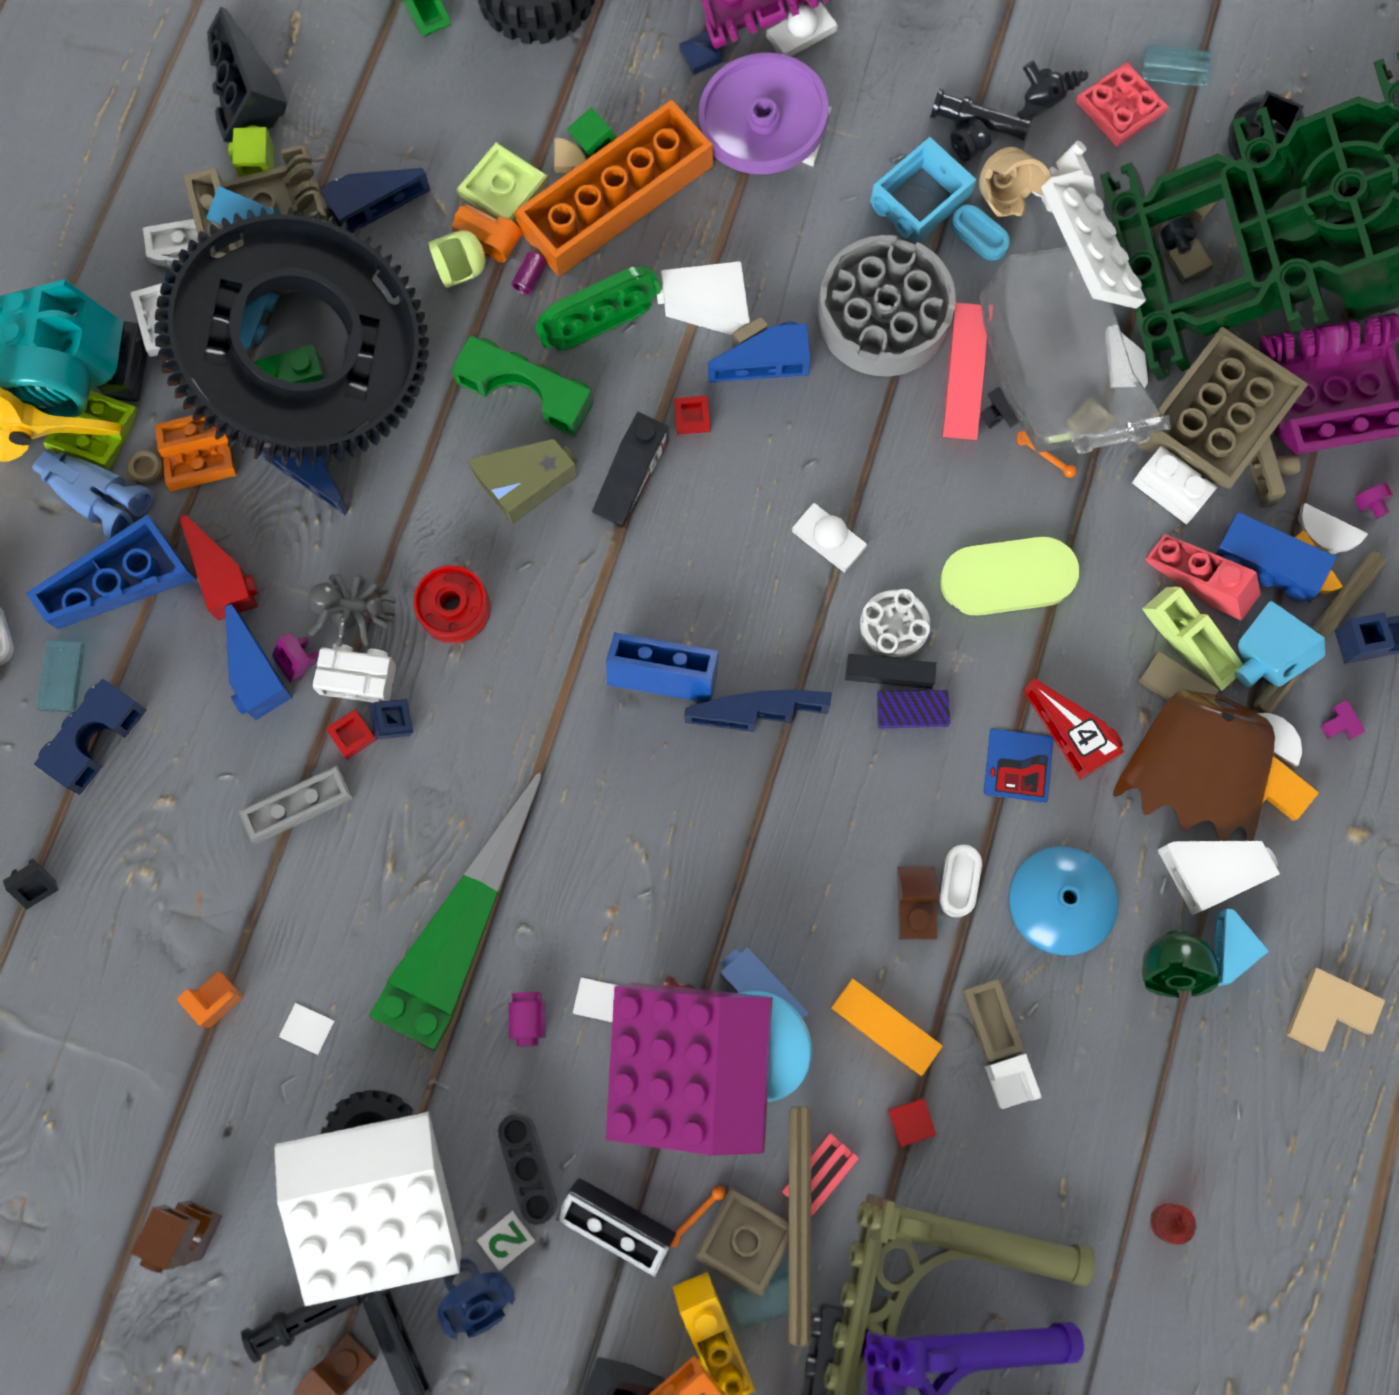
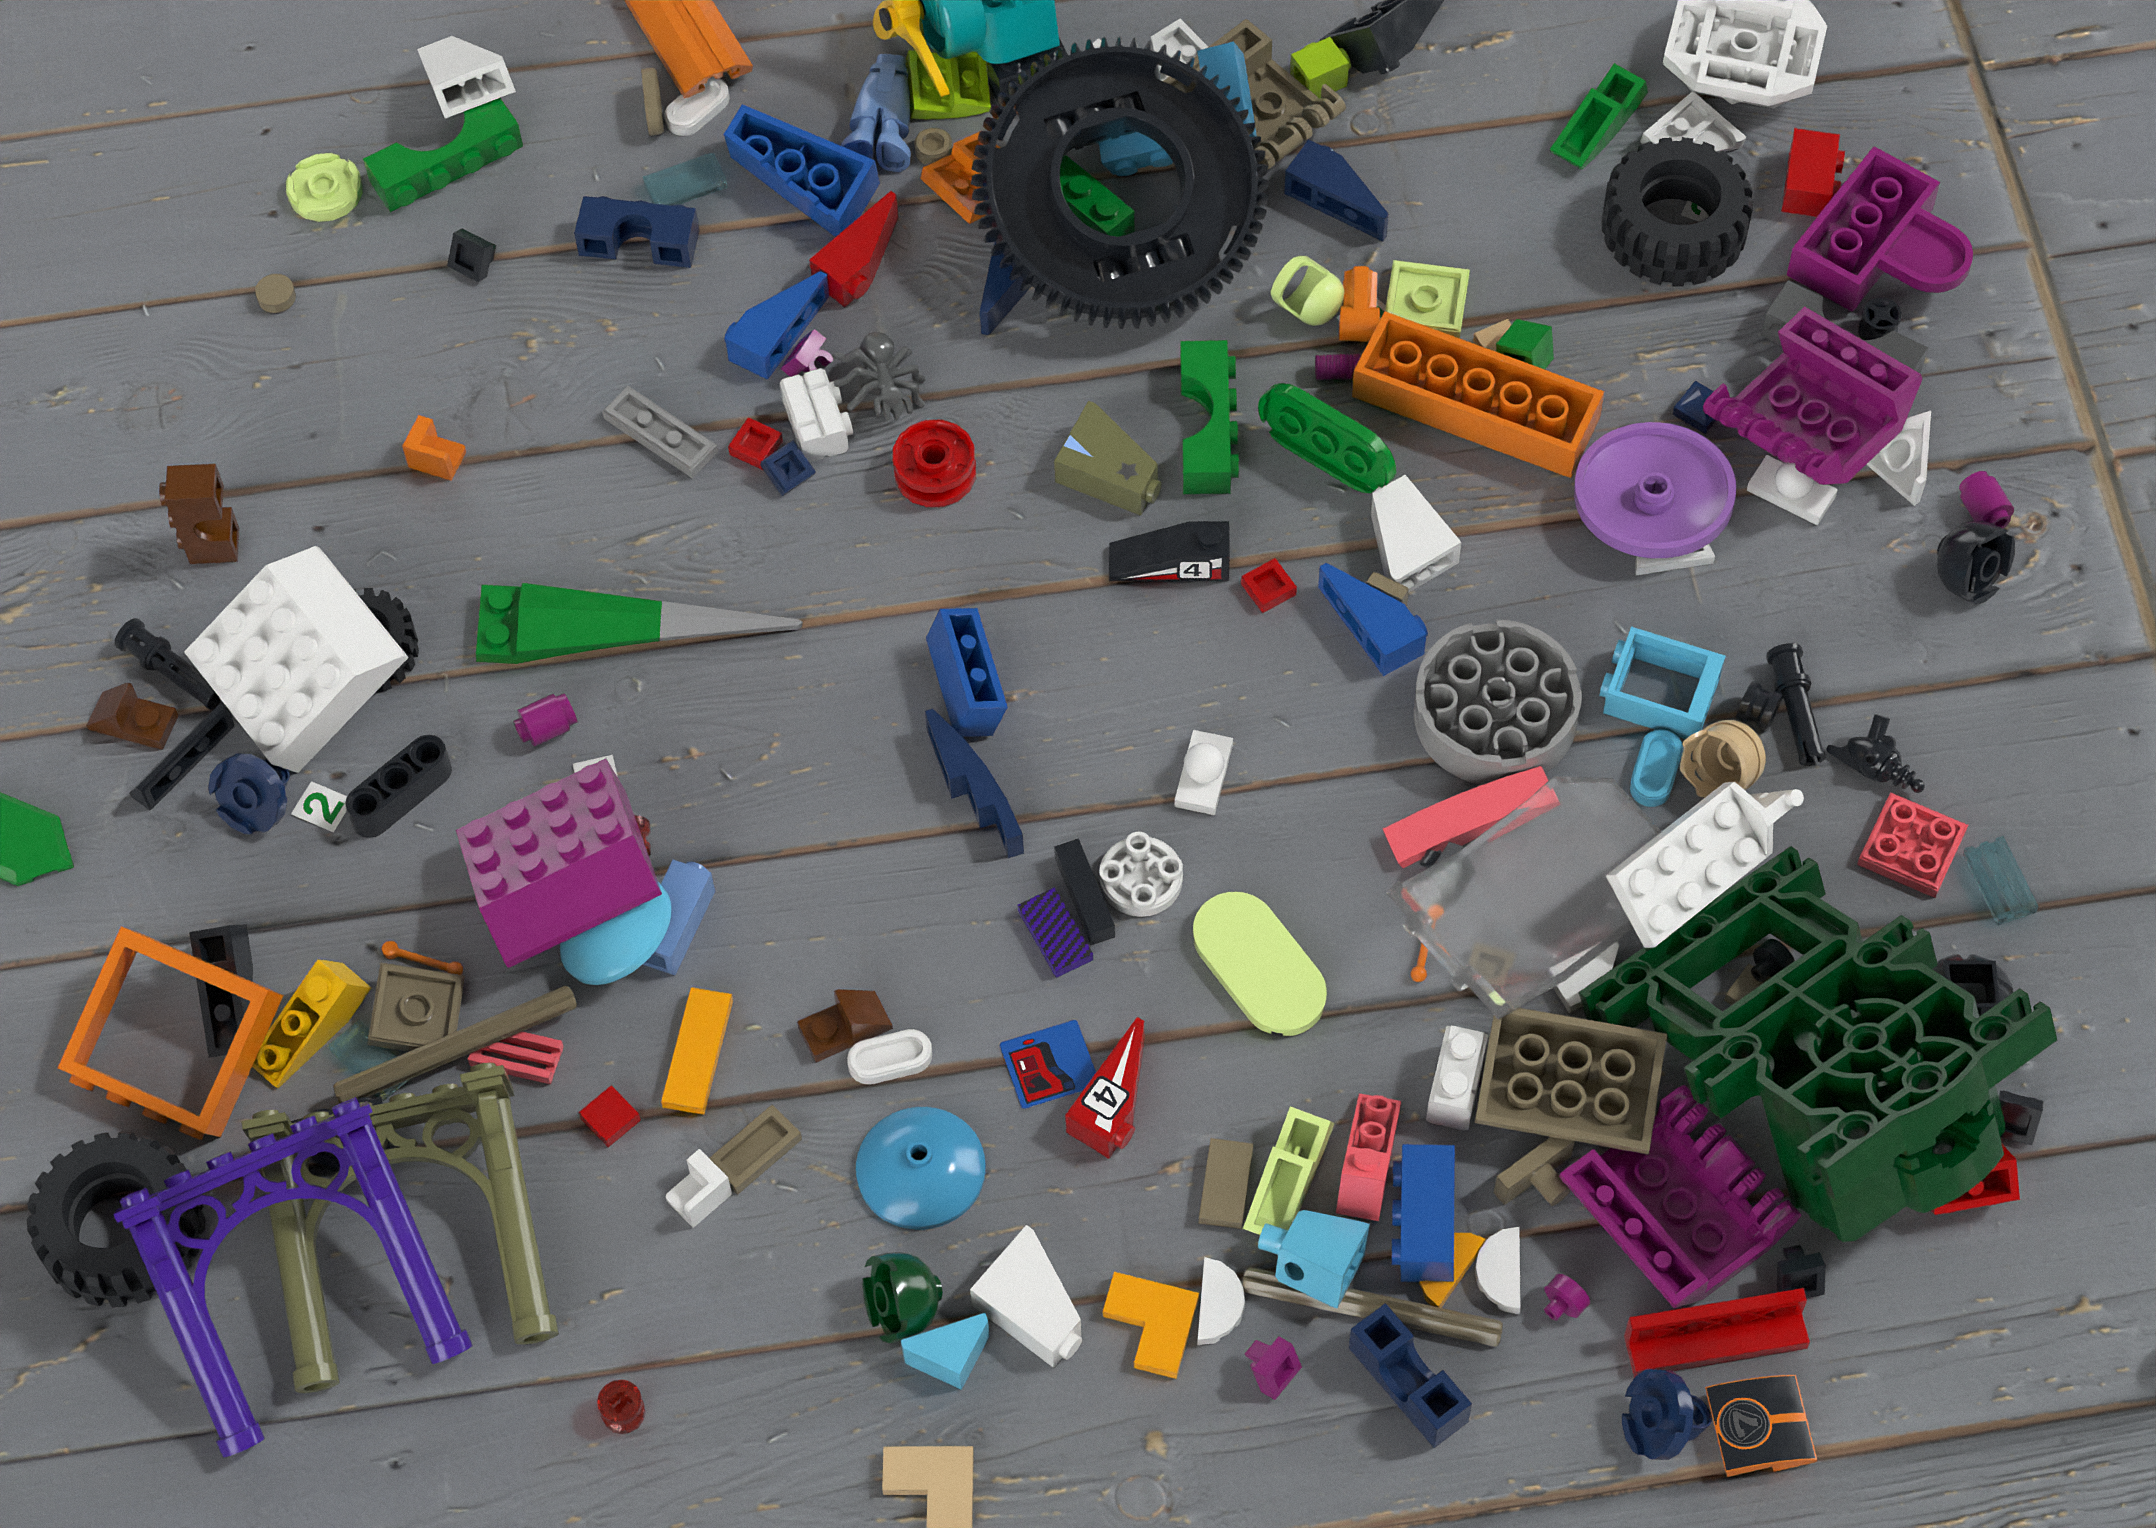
camera: 65 degrees right, 15 degrees down
white sticker [279,1003,334,1055] -> none
black slope [556,1178,676,1277] -> none
reddish brown piece [1113,690,1275,841] -> none

